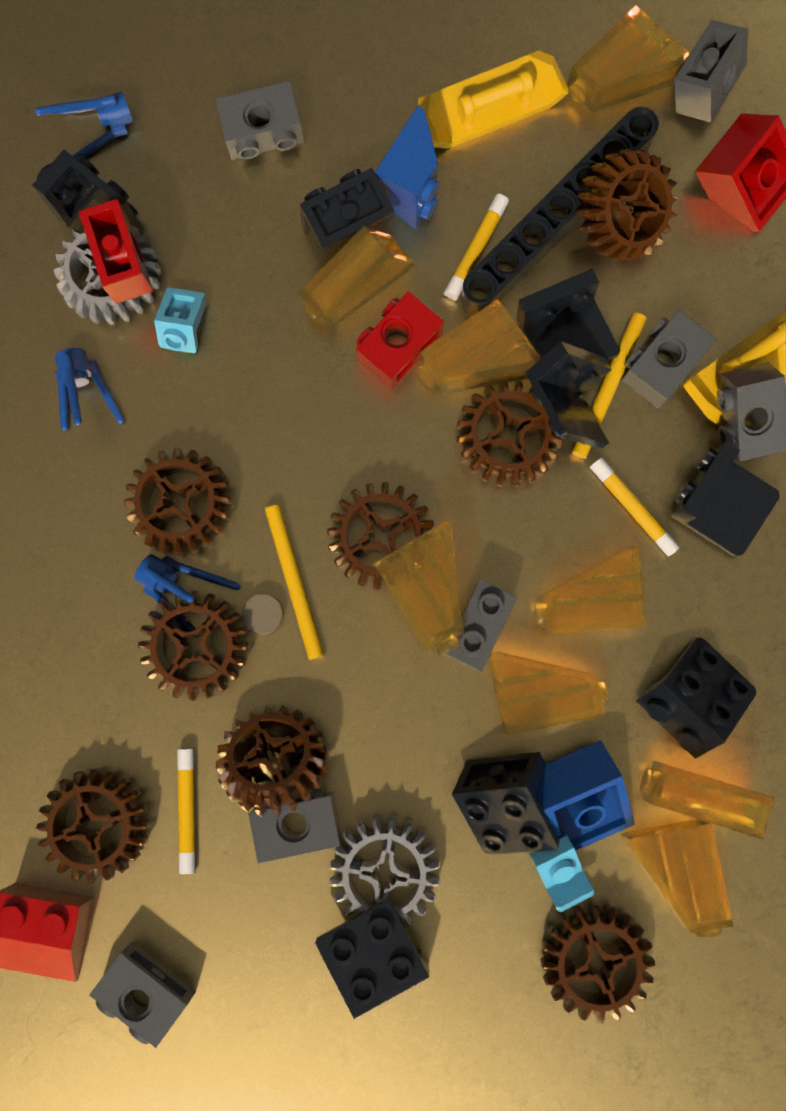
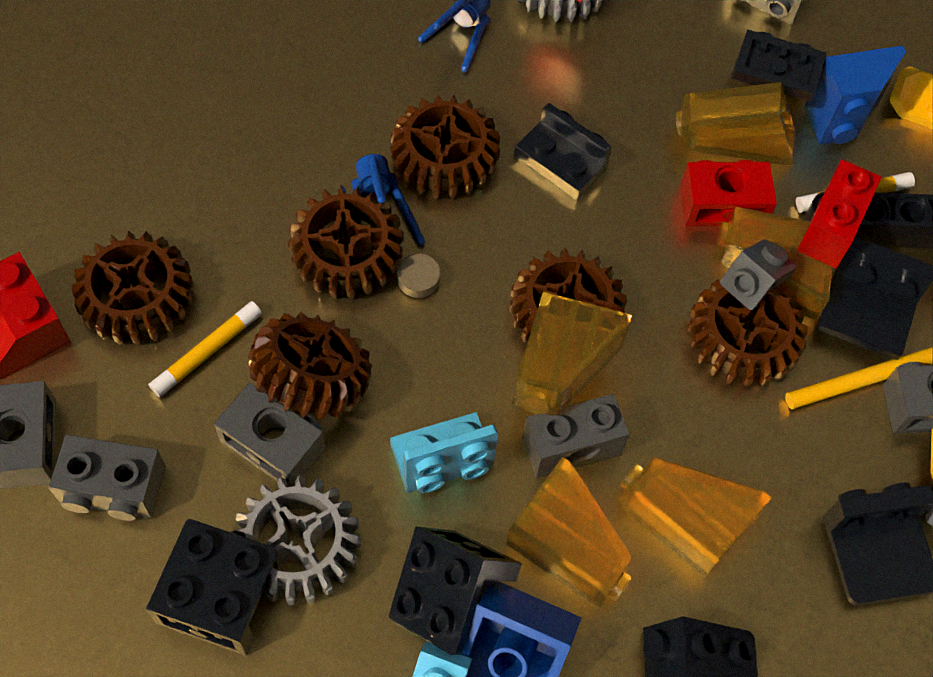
camera: 35 degrees right, 20 degrees down
medium azure bracket [154,287,206,353] -> none
yellow bar [265,505,324,660] -> none
black bracket [525,341,612,448] -> none
yellow bar [590,457,680,557] -> none
none -> dark grey brick [49,434,166,521]
none -> medium azure bracket [390,412,498,493]
none -> black bracket [514,103,612,200]
none -> dark grey bracket [720,239,798,310]
none -> red brick [796,159,882,269]

